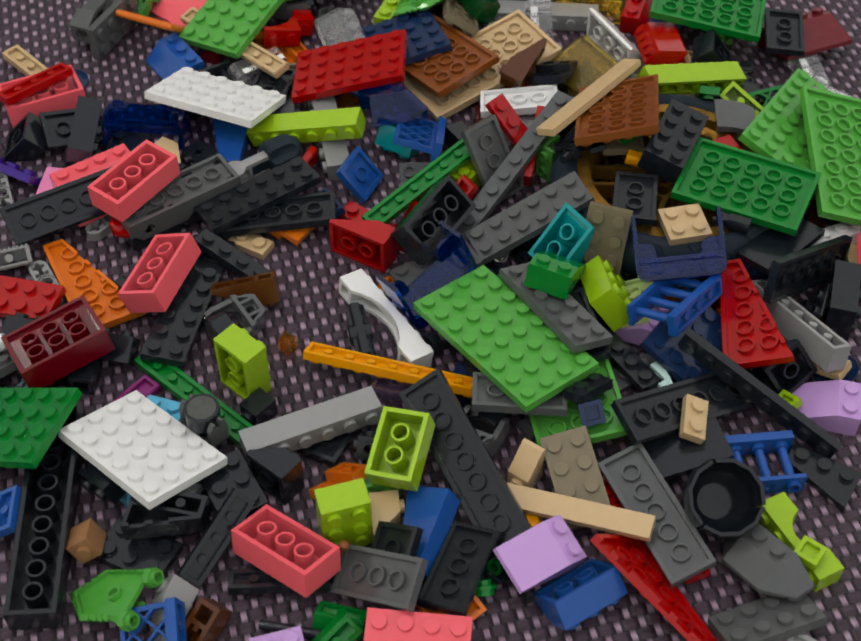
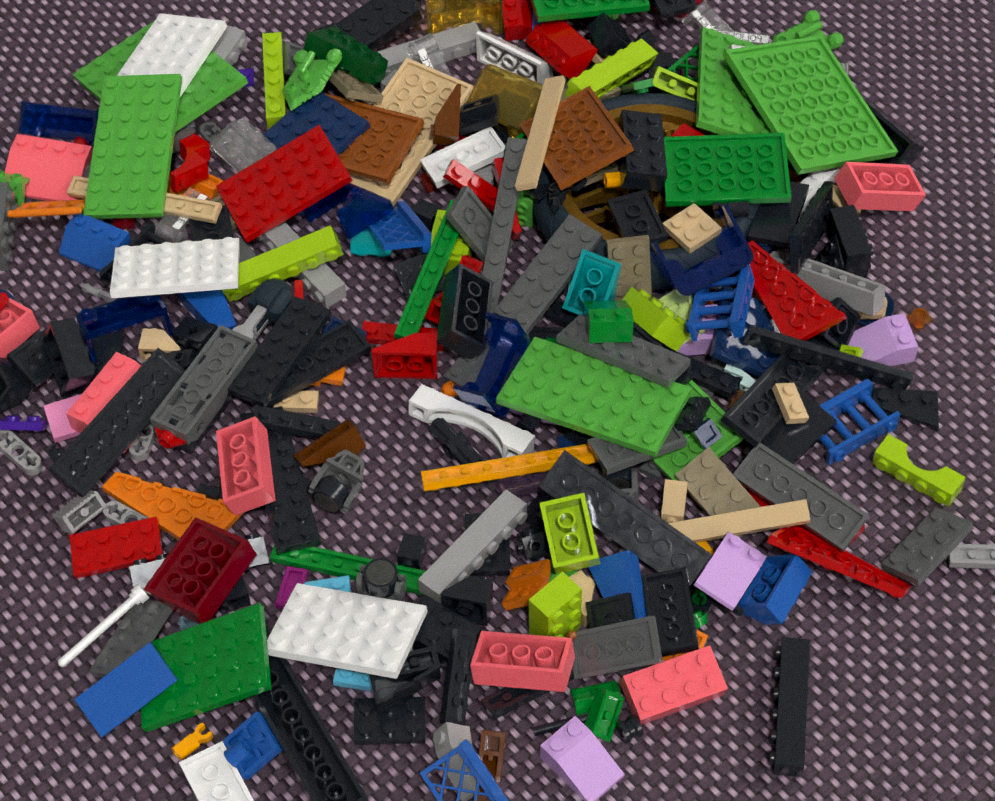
camera: 25 degrees left, 5 degrees up
medium nougat brick [66,518,107,564] -> none
bright green shield [69,567,164,632] -> none
black slope [77,465,127,504] -> none
coral brick [87,139,180,222] -> none
lime brick [213,323,272,400] -> none
clear orange plate [278,331,298,356] -> none
clear orange plate [335,93,361,109] -> none
blue plate [335,146,384,203] -> none
black plate [679,458,766,539] -> none
dark grey slope [714,99,755,138] -> none
dark grey wedge [722,524,815,602] -> none
lime plate [794,535,828,571] -> none

